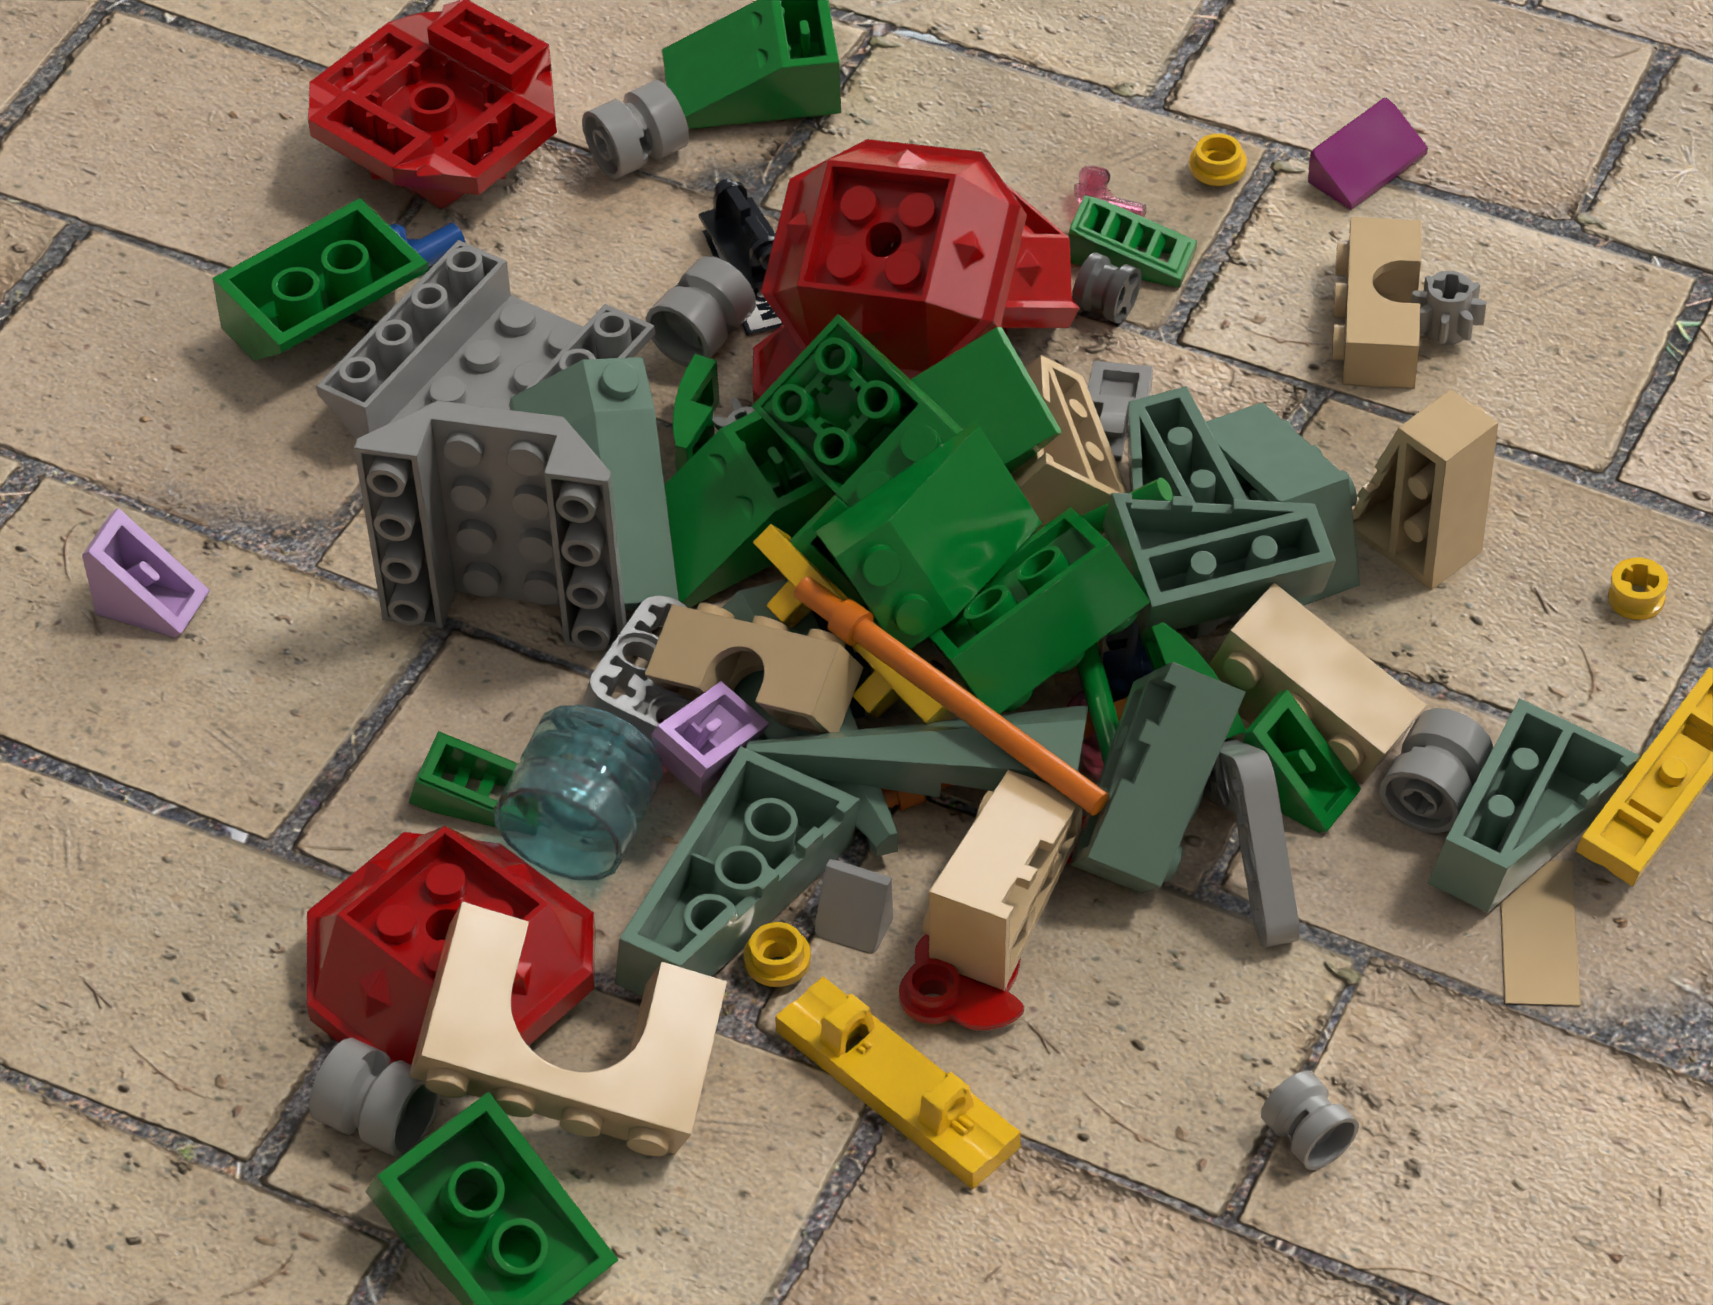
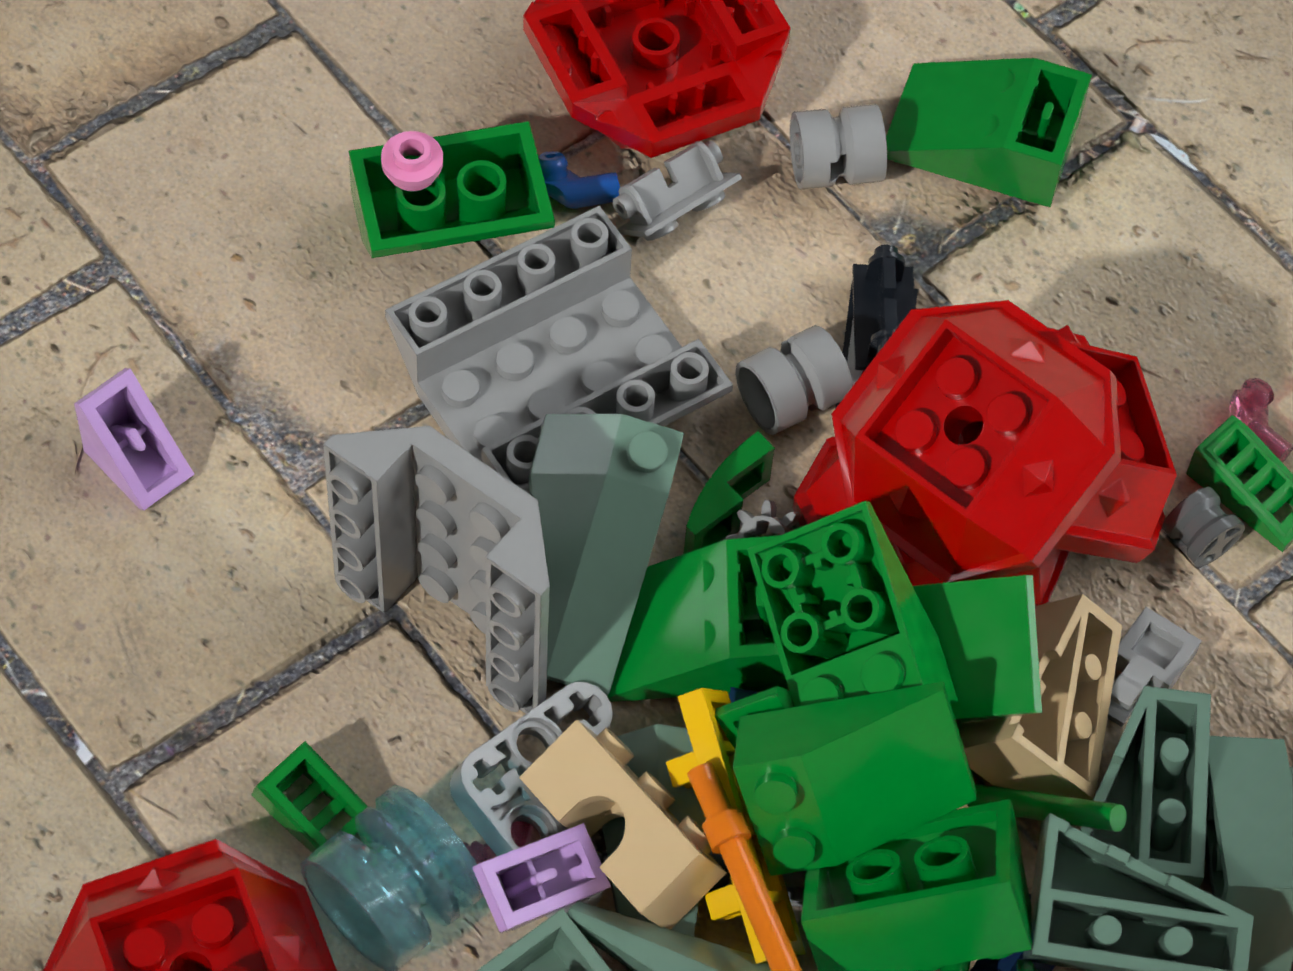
camera: 20 degrees right, 10 degrees up
none -> bright pink plate [381,131,443,191]
none -> light grey hinge [613,140,742,241]

